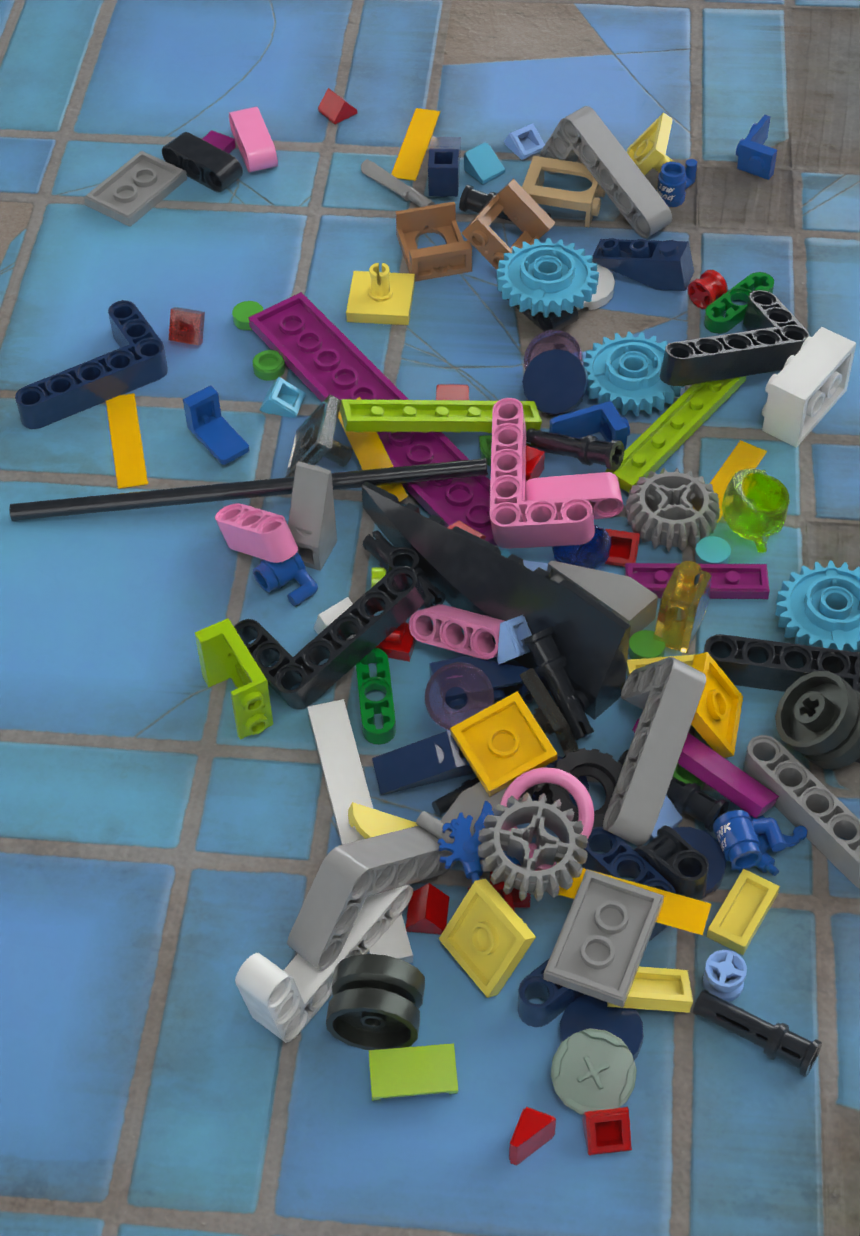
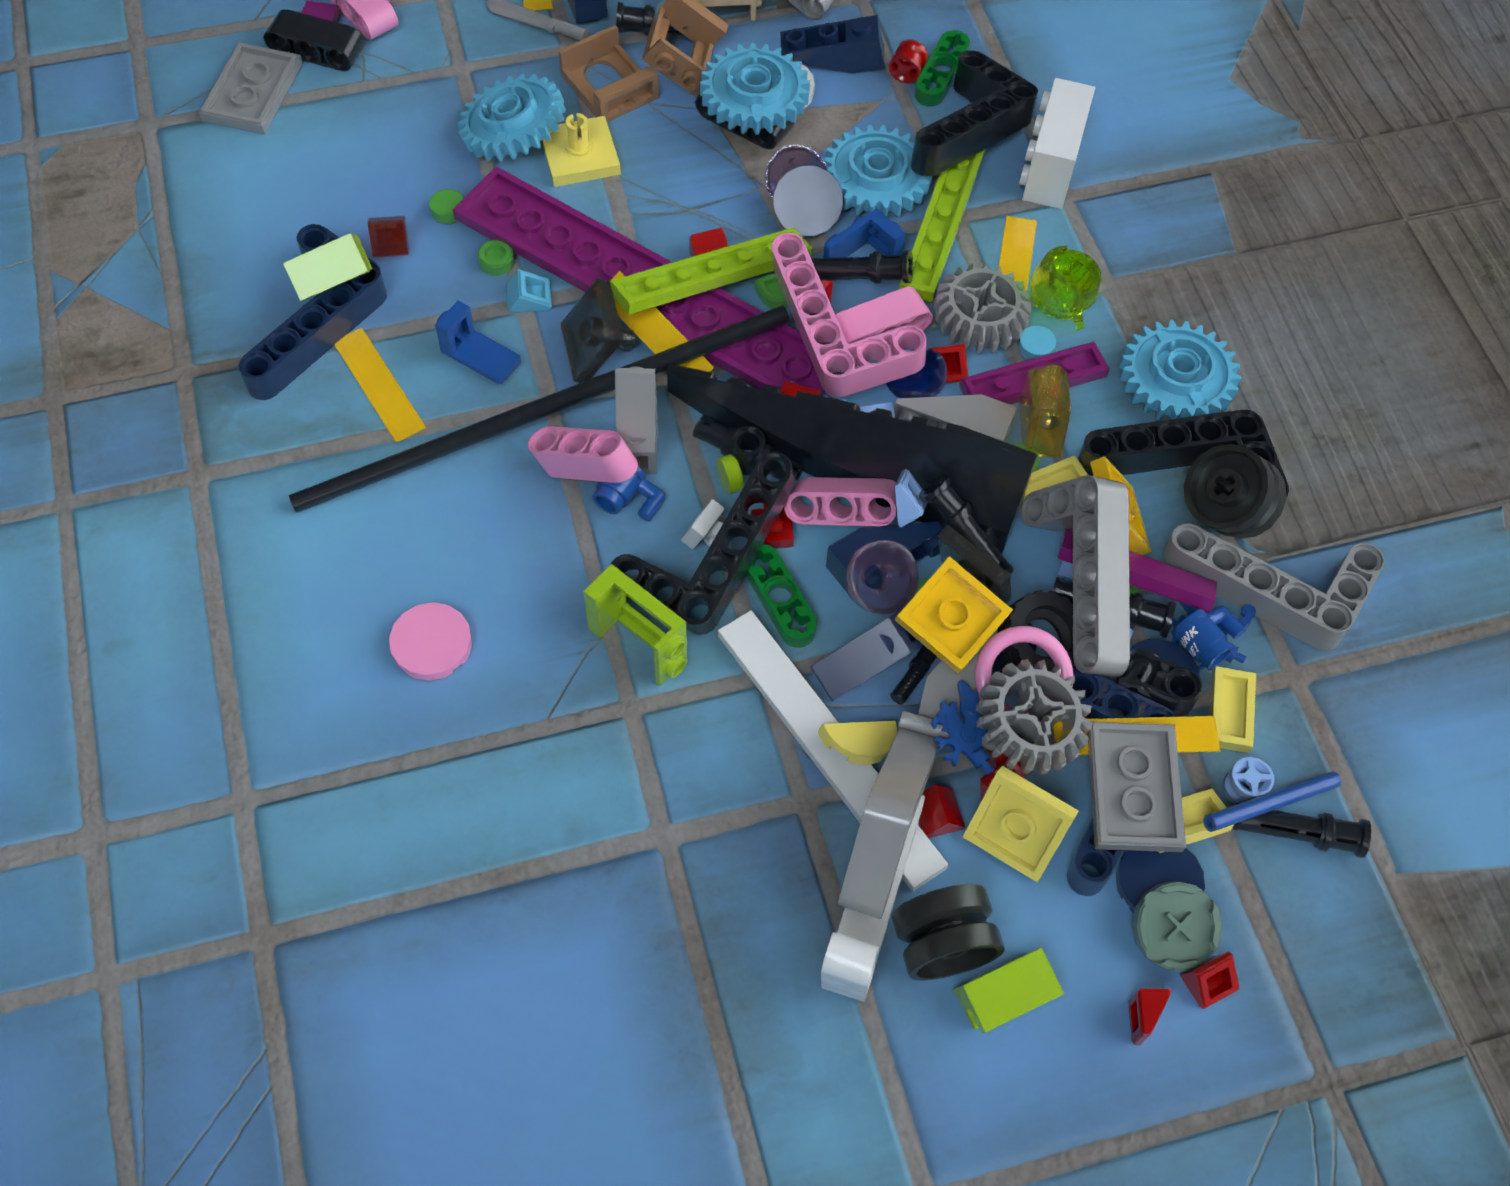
camera: 25 degrees left, 10 degrees up
none -> hinge [283,233,372,302]
none -> bright pink tile [389,602,473,681]
none -> medium azure gear [457,73,566,161]
none -> blue piece [1203,771,1341,832]

